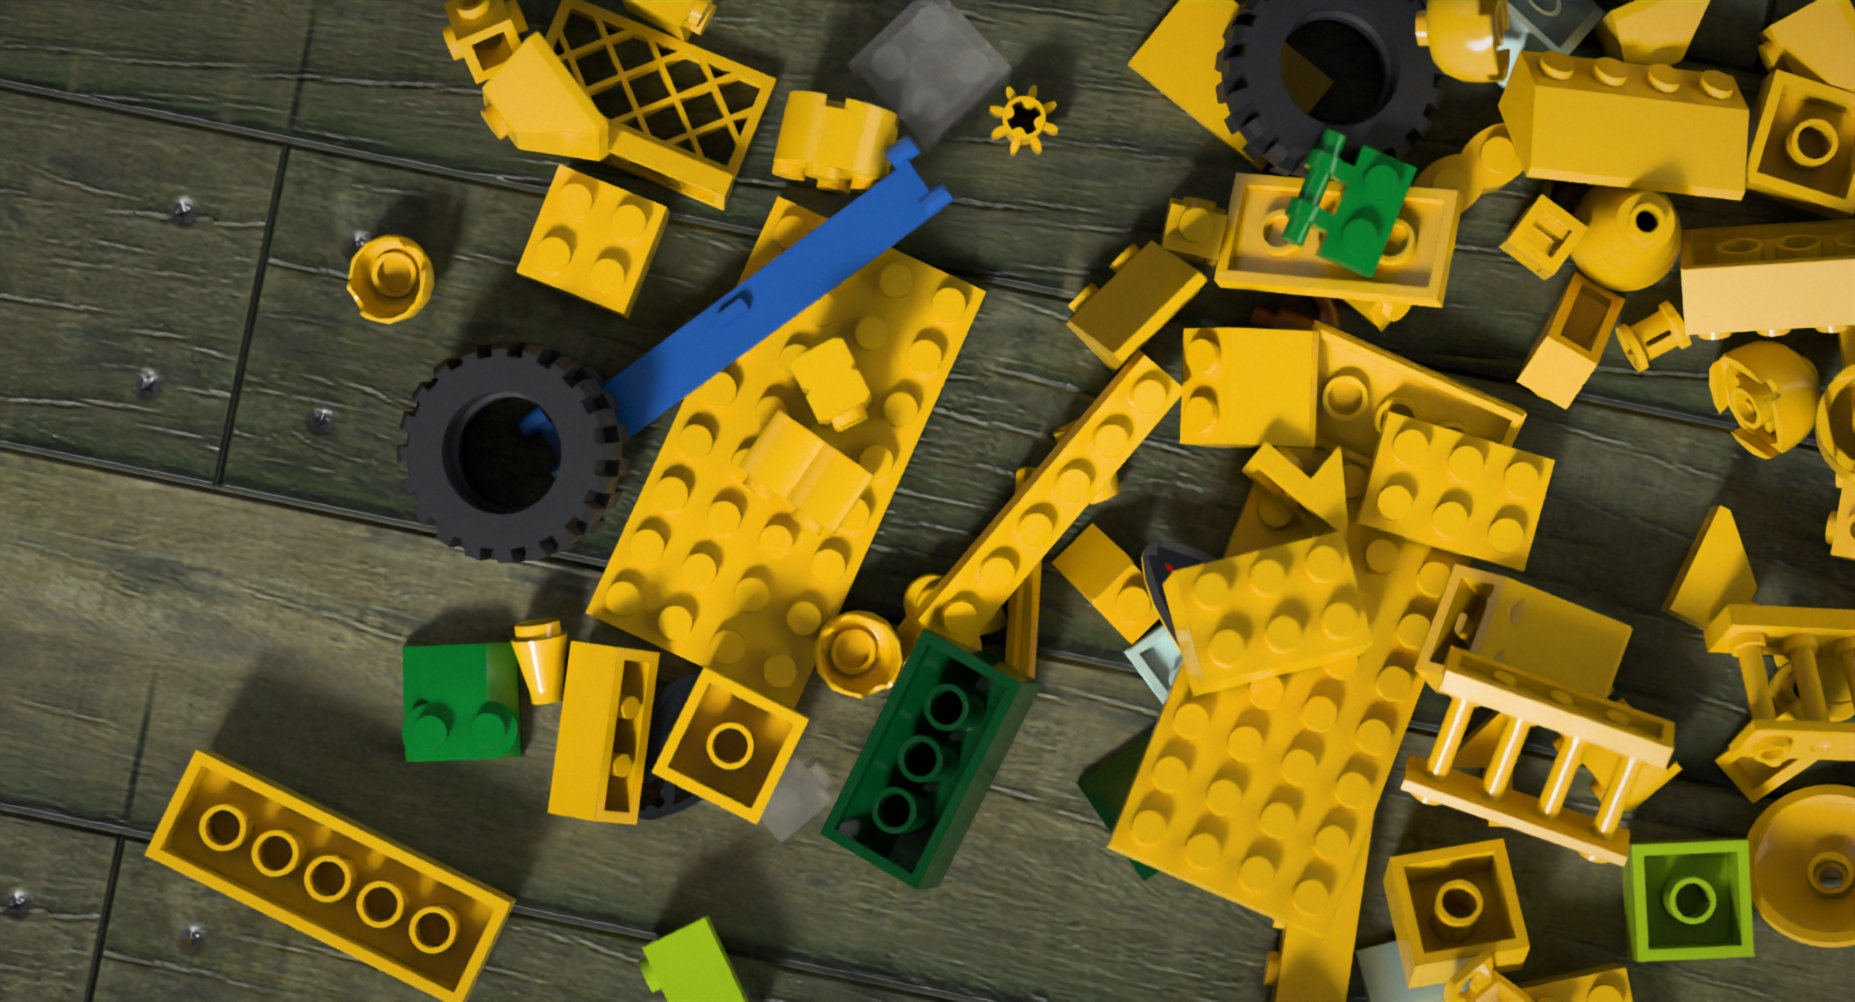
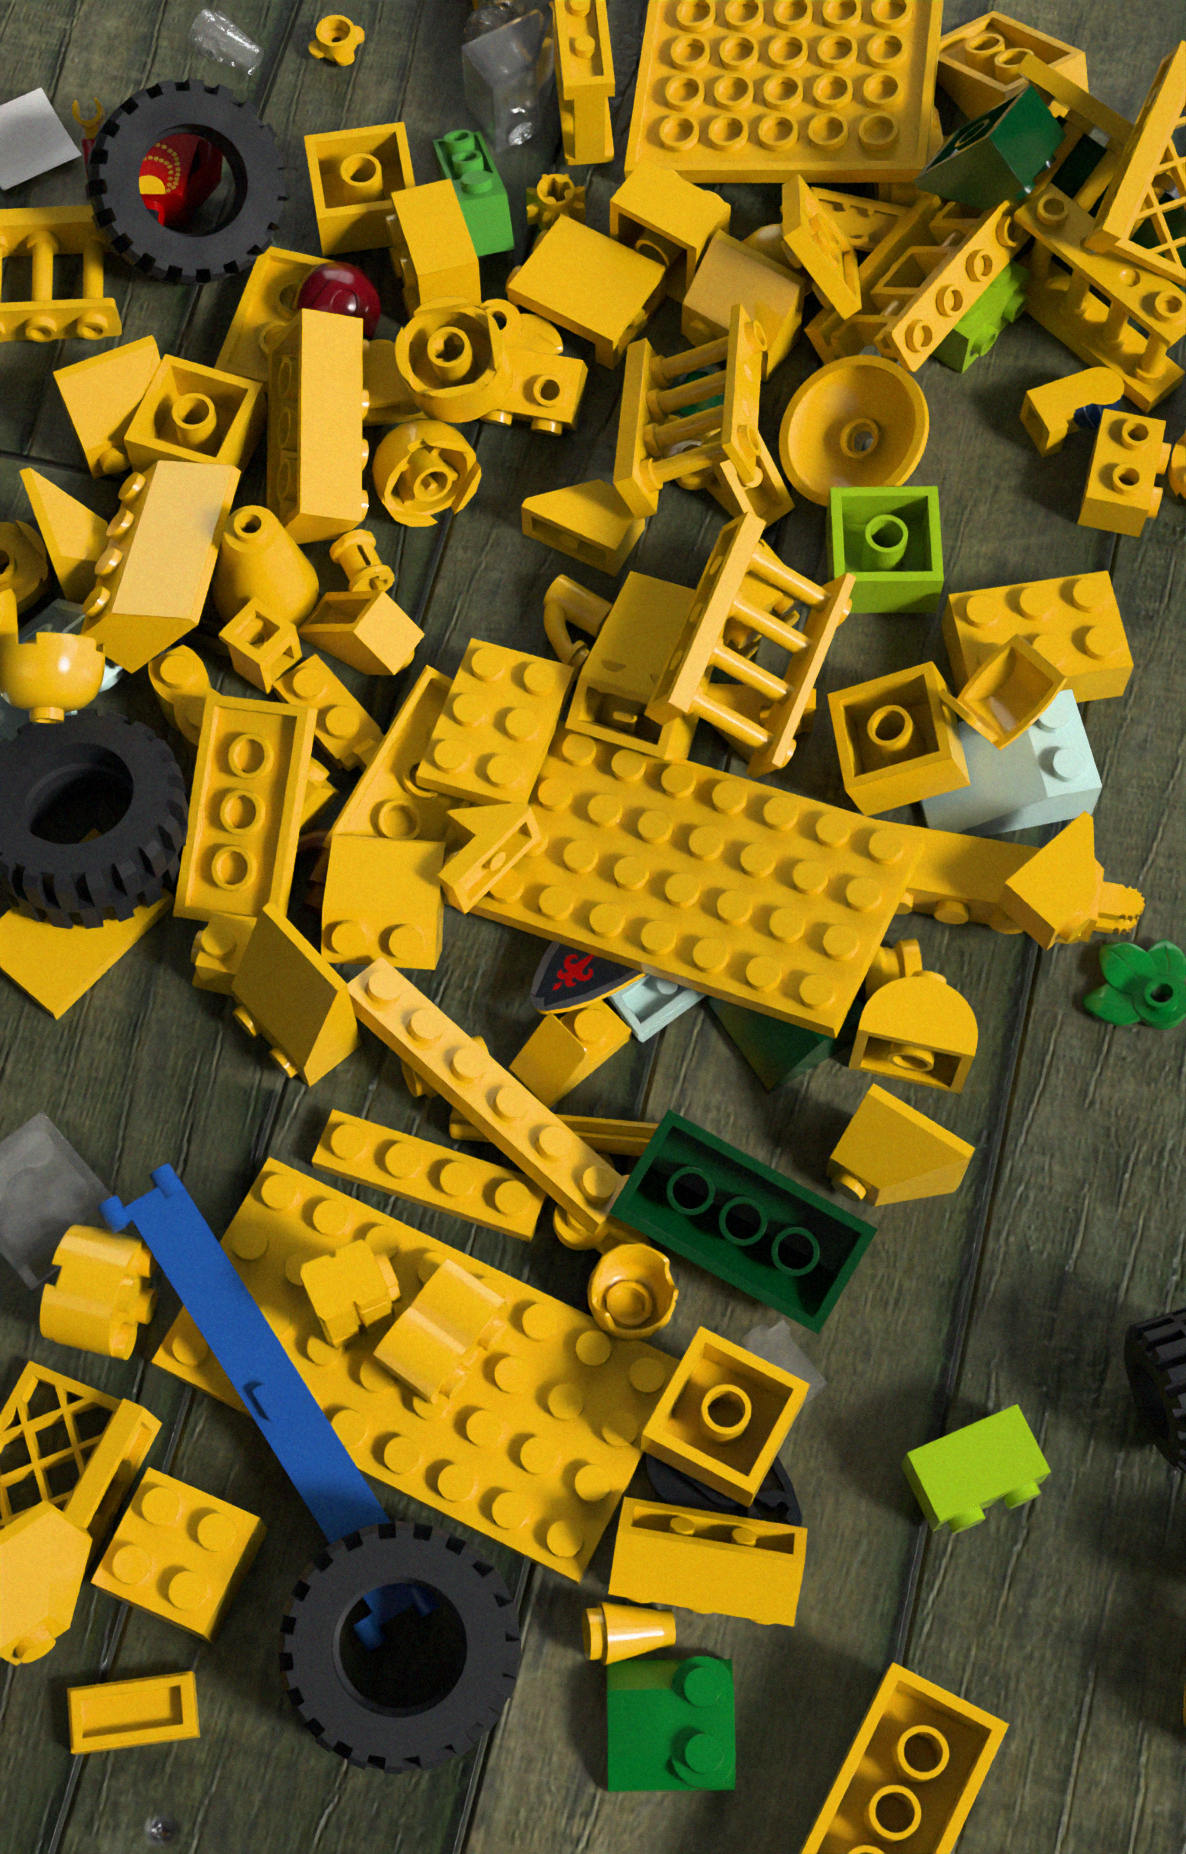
camera: 85 degrees left, 20 degrees down
yellow hair [347,234,435,324] -> none
yellow gear [989,85,1058,156] -> none
yellow brick [1162,531,1374,696] -> none
green plate [1281,129,1417,278] -> none
none -> yellow tile [67,1671,200,1755]
none -> yellow hinge [273,654,385,773]
none -> yellow plate [311,1109,549,1243]
none -> yellow plant [543,574,613,681]
none -> yellow slope [825,1083,975,1206]
none -> yellow brick [848,970,978,1094]
none -> yellow wheel [860,939,922,1000]

